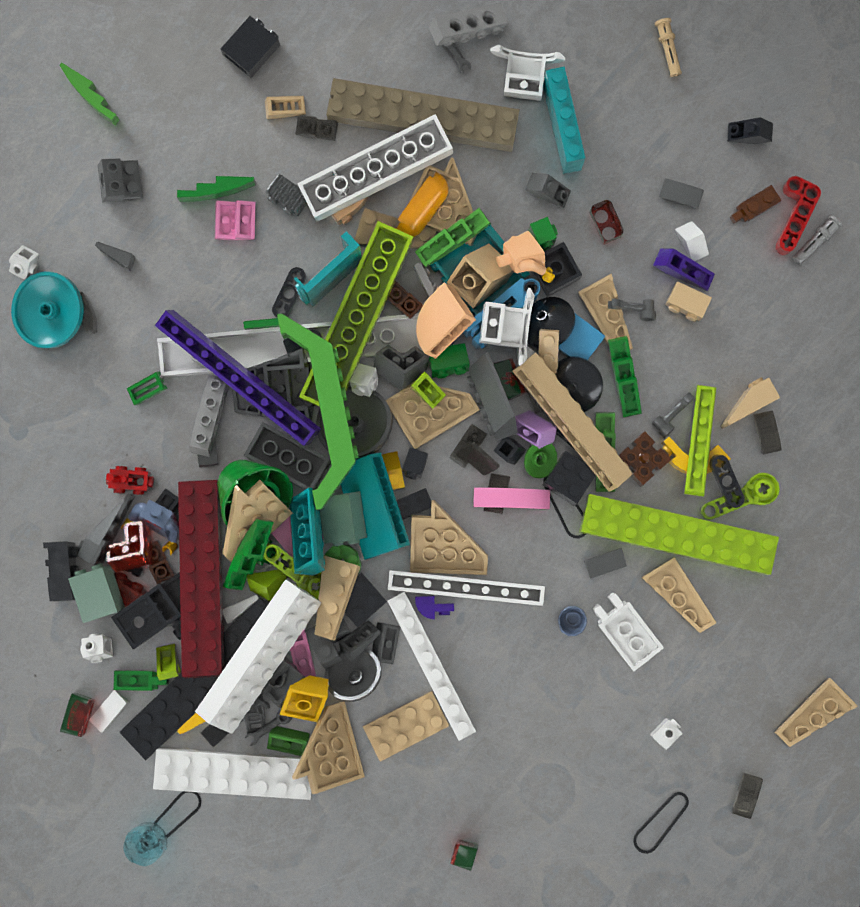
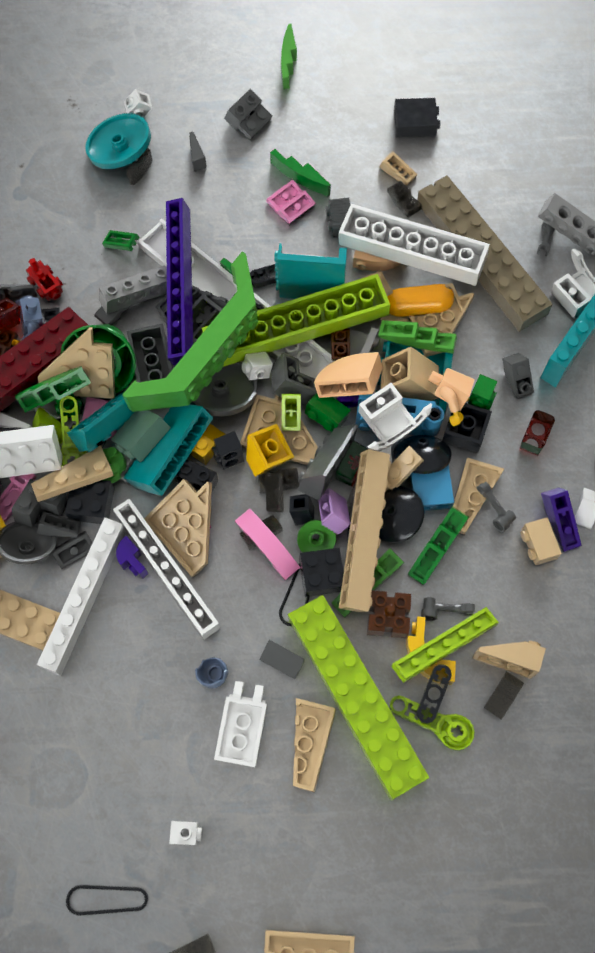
camera: 50 degrees right, 15 degrees down
none -> yellow slope [246,424,294,477]

